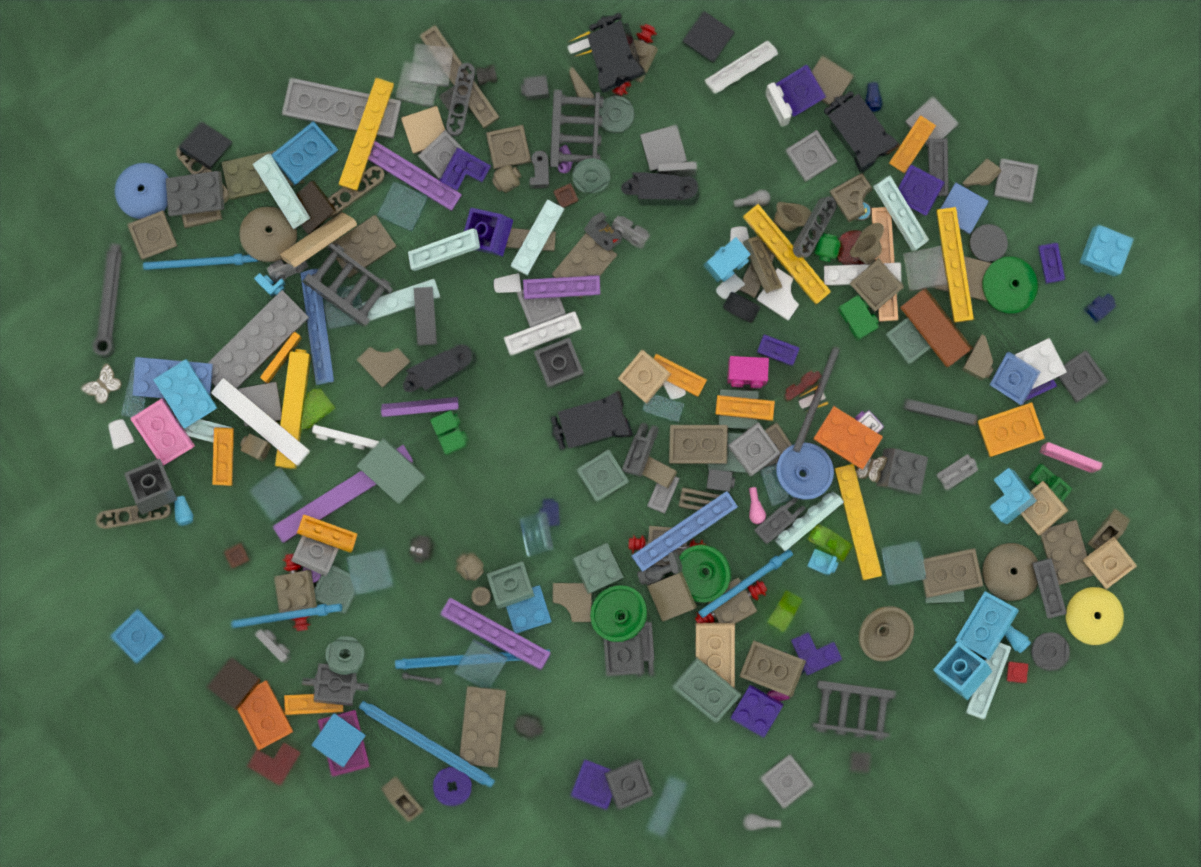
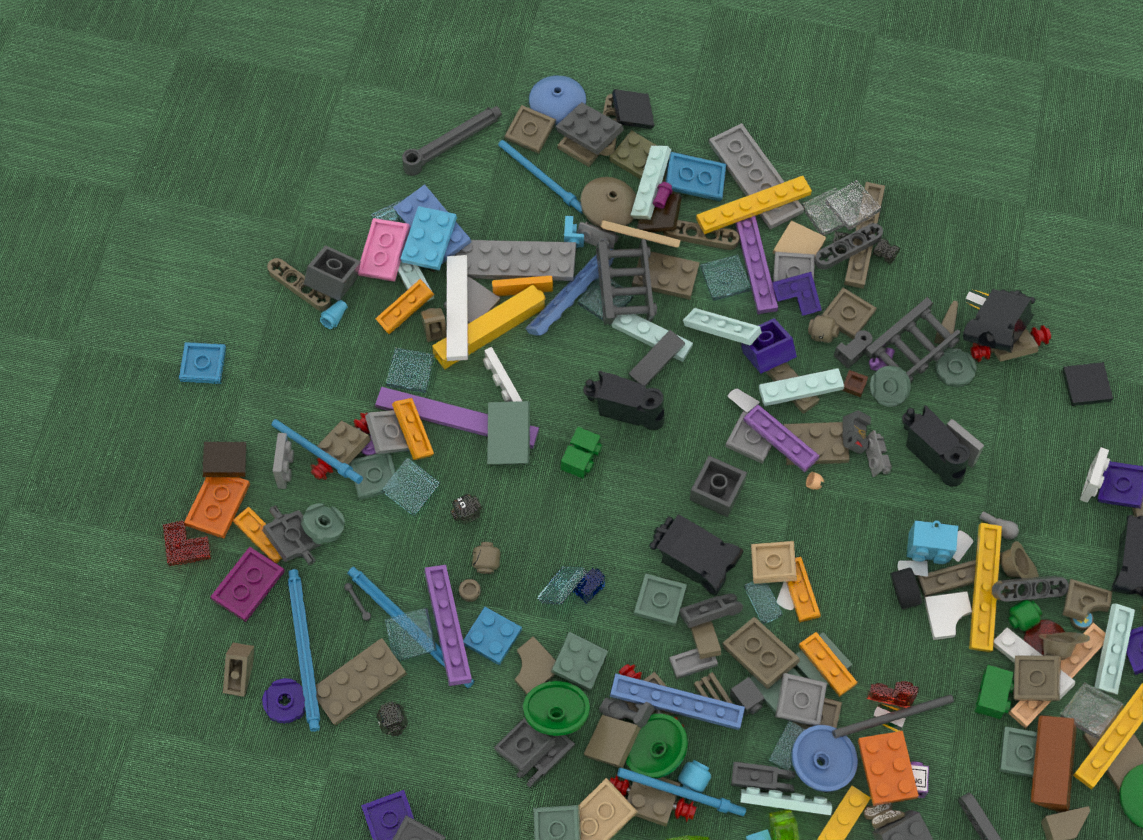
camera: 50 degrees right, 20 degrees down
animal [81,363,122,404] -> none
white sticker [108,419,134,449] -> none
reddish brown plate [224,543,250,569] -> none
clear neon green slope [301,388,335,431] -> none
dark azure tile [312,713,366,768] -> none
dark tan tile [356,347,411,388] -> none
medium lavender tile [381,397,459,417] -> none
sand green plate [487,561,535,609] -> none
white tile [504,311,582,356] -> none
dark grey brick [520,75,549,101] -> none
light grey tile [640,125,687,172] -> none
white plate [704,40,778,94] -> none
dark pink brick [727,356,769,389] -> none
dark tan plate [743,236,783,294] -> none
bright pink piece [749,487,766,525] -> none
dark purple plate [757,334,799,366] -> none
light grey tile [785,130,838,183] -> none
none -> magenta pin [653,182,673,208]
none -> medium azure head [678,760,711,793]
none -> light nougat hinge [806,472,824,490]

